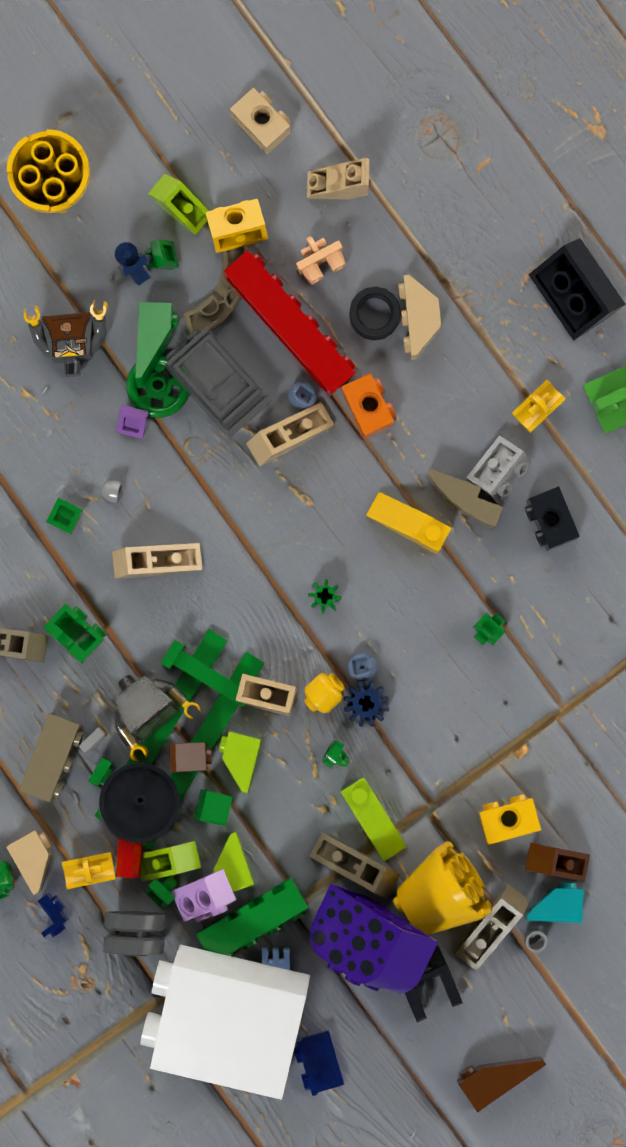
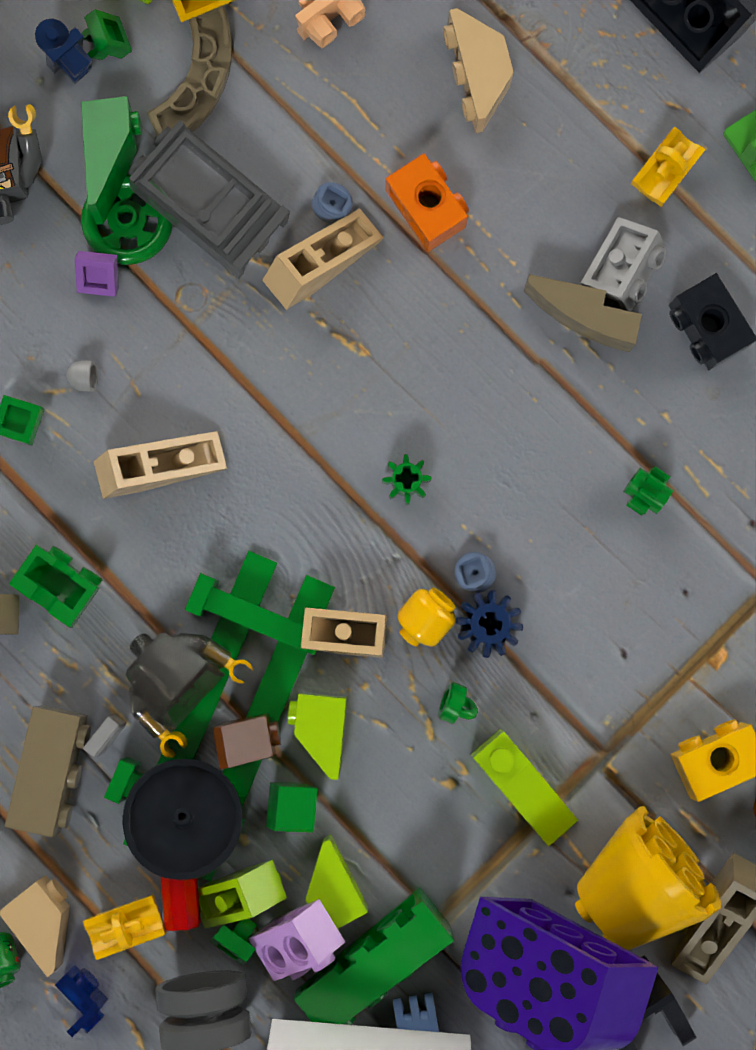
camera: 10 degrees left, 0 degrees up
red brick [223,250,356,398] -> none
dark tan slope [309,832,400,899] -> none
black tyre [349,286,401,341] -> none
yellow slope [366,492,452,555] -> none

